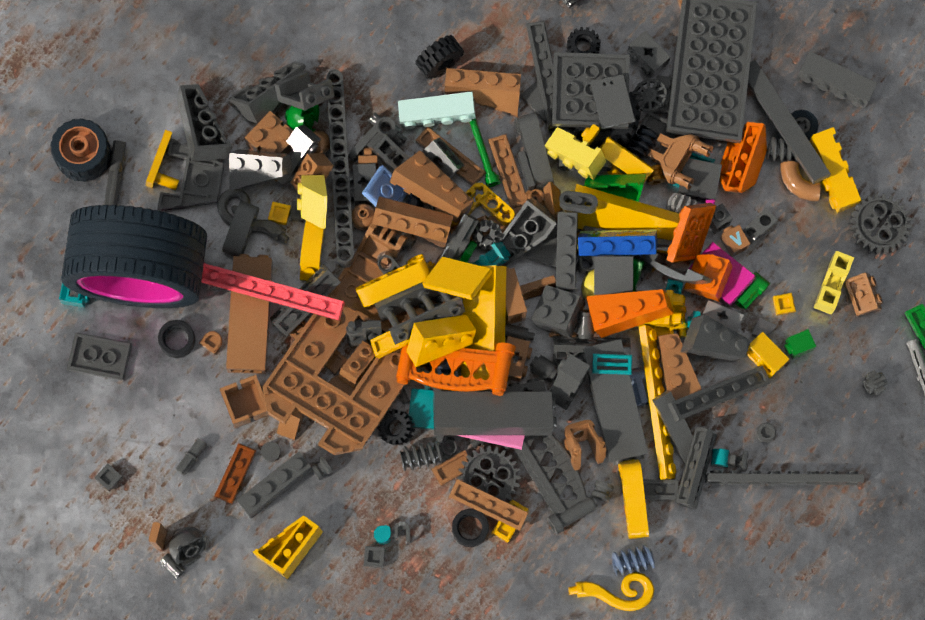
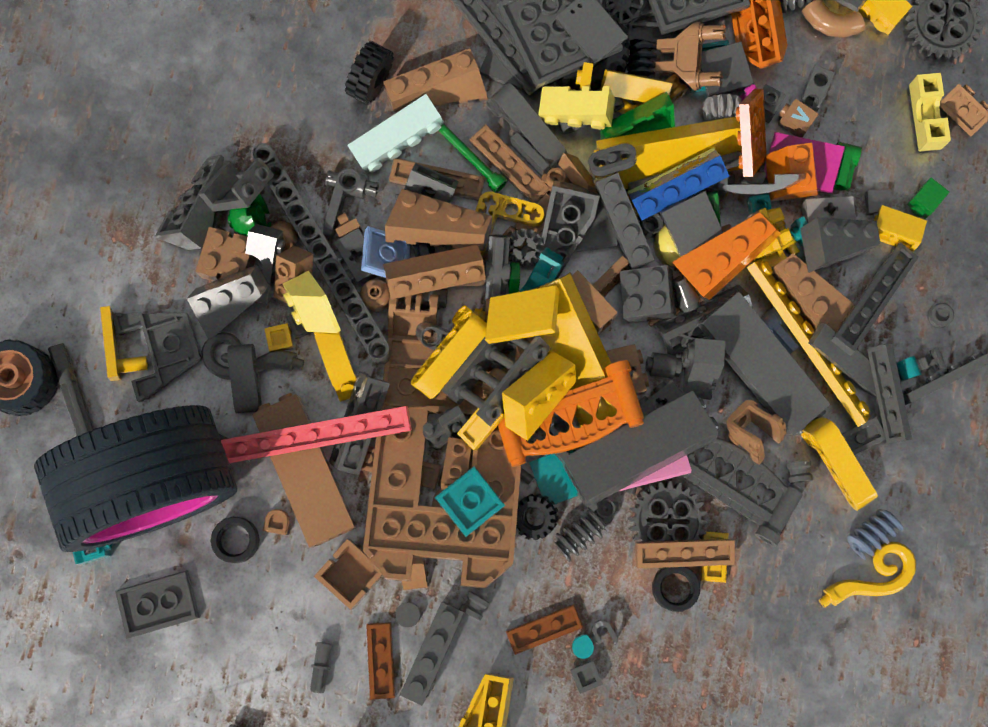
camera: 20 degrees left, 5 degrees up
dark grey wedge [177,84,232,162] -> none
dark grey brick [367,131,410,171] -> none
medium nougat tile [431,450,468,486] -> none
dark grey cylinder [505,323,535,340] -> none
teal tile [592,354,632,375] -> none
yellow tile [772,293,796,316] -> none
none -> teal tile [435,466,505,537]
none -> dark orange tile [506,604,583,655]

